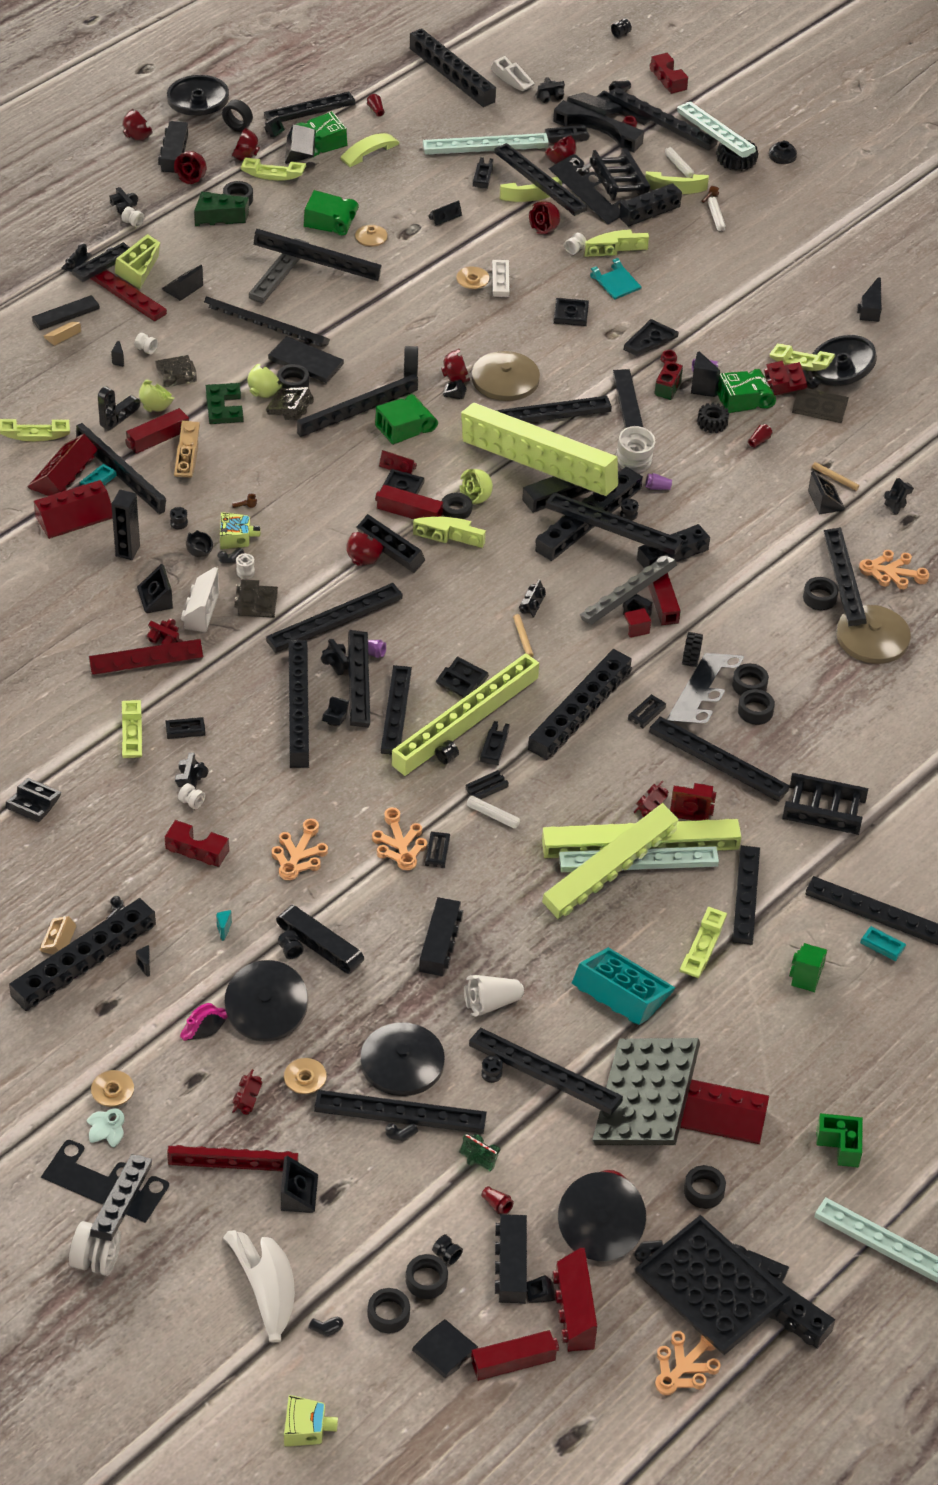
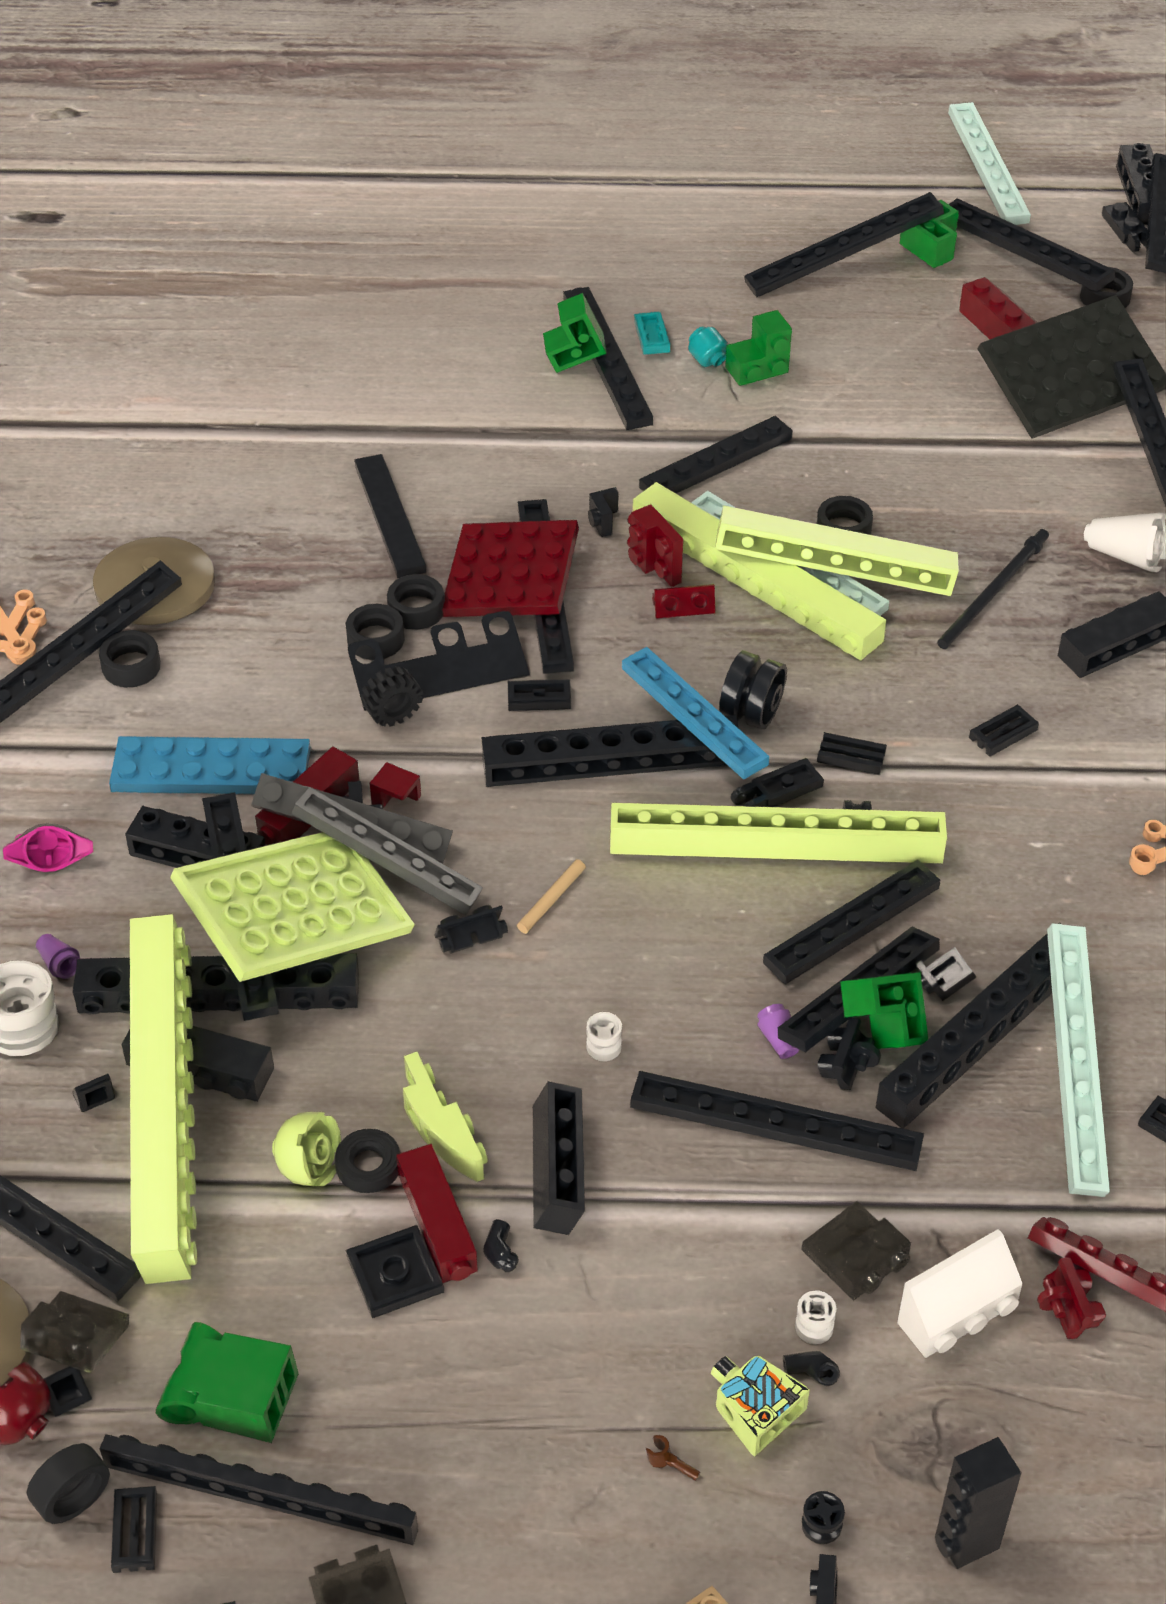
camera: 130 degrees left, 0 degrees up
black slope [137,564,173,613] -> none
black hair [186,530,213,557] -> none
dark red cylinder [346,532,383,566] -> none
light nougat plant [372,807,427,870] -> none
dark red hinge [379,450,417,474] -> none
black slope [436,656,489,698] -> none
white axle [467,796,520,829] -> none
teal slope [571,947,675,1025] -> none
yellowish green slope [679,907,727,978] -> none
black fence [782,773,869,835] -> none
none -> dark pink hat [3,823,93,872]
none -> clear smoke plate [20,1291,129,1373]
none -> dark azure plate [109,736,311,794]
none -> black tile [111,1486,157,1573]
none -> yellowish green plate [170,832,415,982]
none -> dark grey plate [291,787,483,915]
none -> black tile [354,454,426,579]
none -> dark red plate [442,520,579,617]
none -> black arm [483,1219,519,1272]
none -> green brick [543,293,607,373]
none -> white wheel [586,1012,622,1061]
none -> black bracket [588,487,619,537]
none -> dark azure plate [622,647,769,780]
none -> teal head [688,326,729,367]
none -> black wheel [719,650,787,730]
none -> black tile [744,192,944,298]
none -> black tyre [816,496,873,535]
none -> green brick [840,972,929,1049]
none -> black bar [937,529,1049,649]
none -> black plate [949,198,1115,292]
none -> light aqua plate [1047,923,1110,1197]

